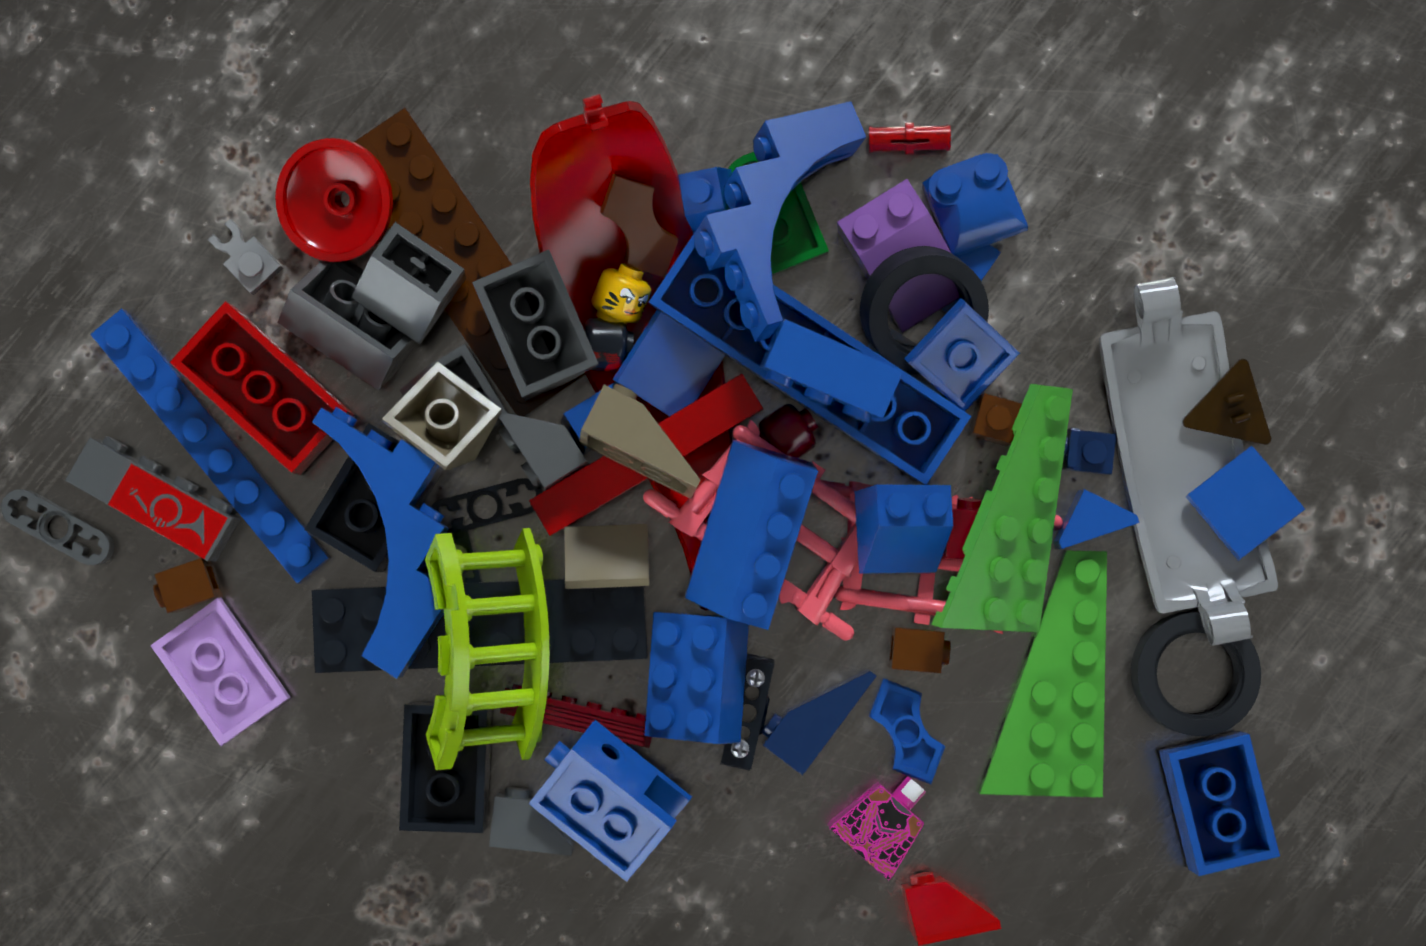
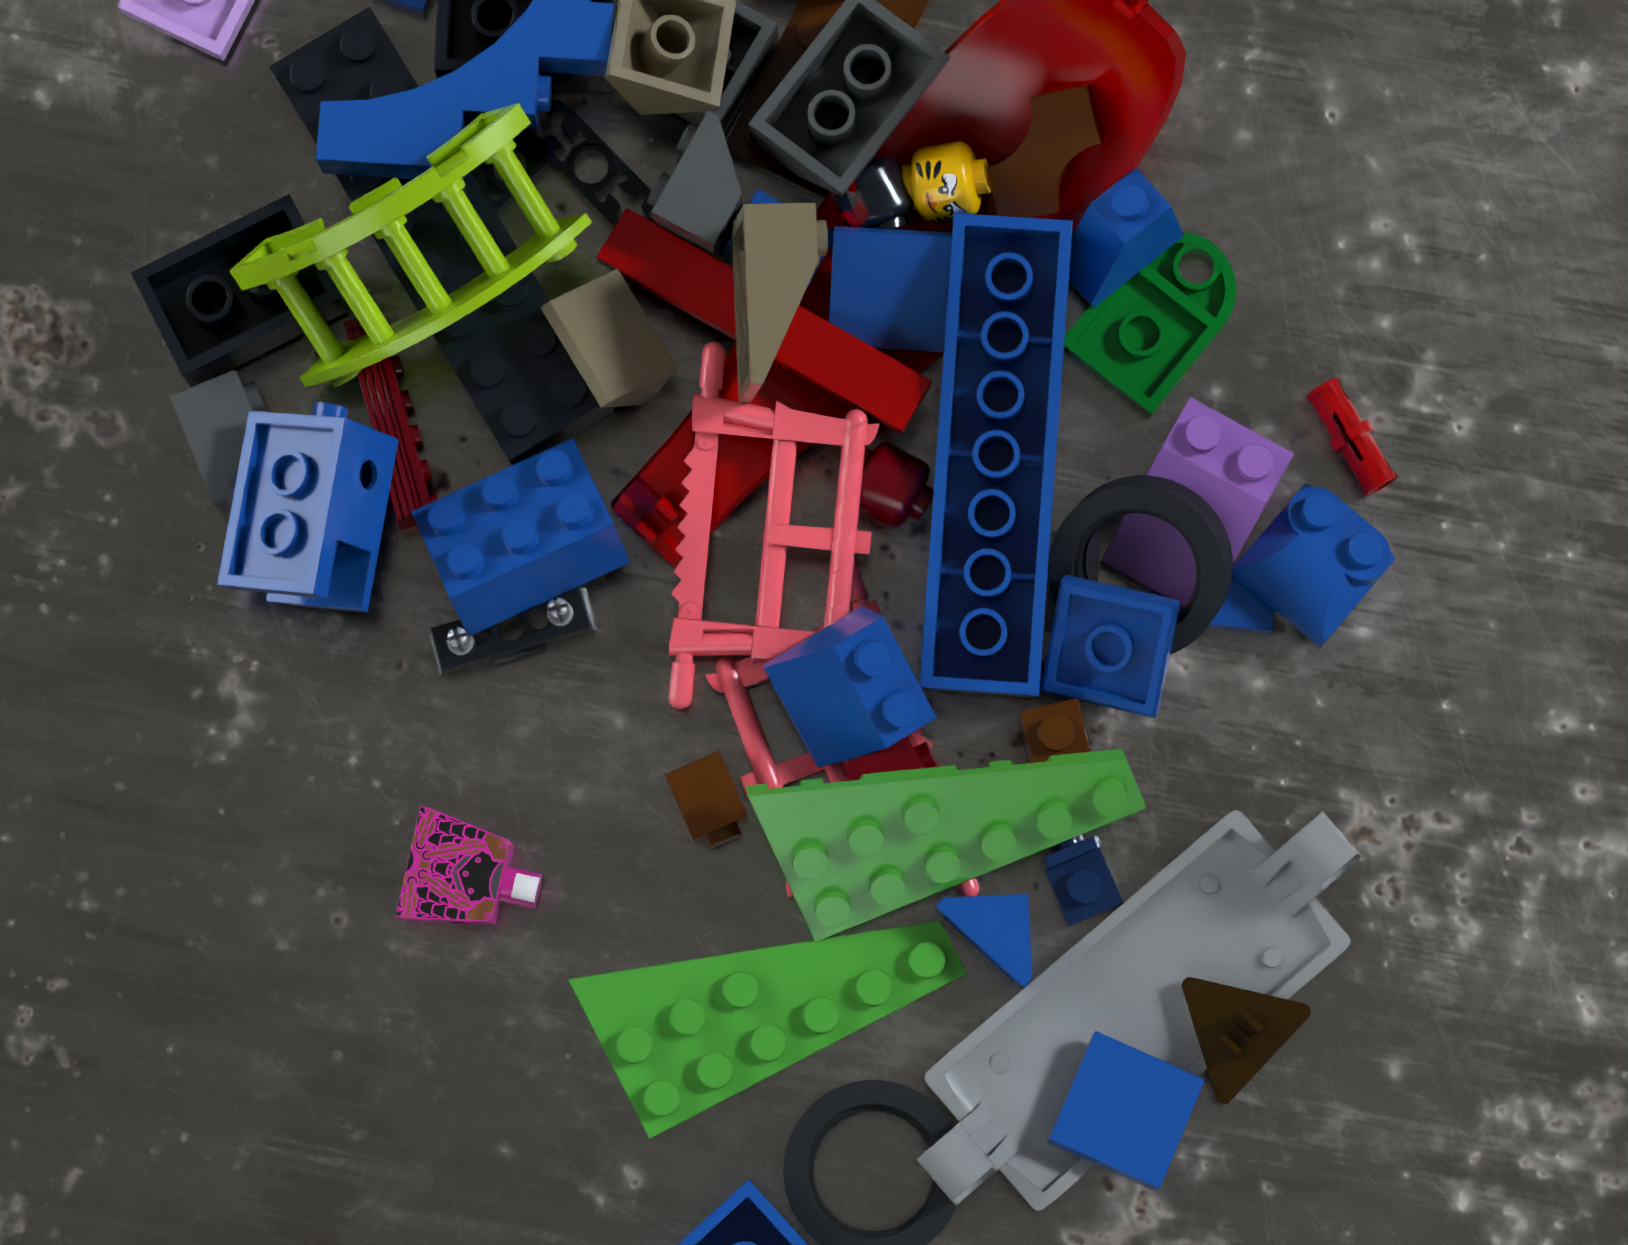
camera: 65 degrees right, 5 degrees down
blue slope [685,440,818,630] -> none
blue arch [694,101,866,341] -> none
blue brick [759,319,904,422] -> none
dark blue slope [761,669,877,775] -> none
blue tile [868,678,945,784] -> none
red slope [901,872,1001,946] -> none

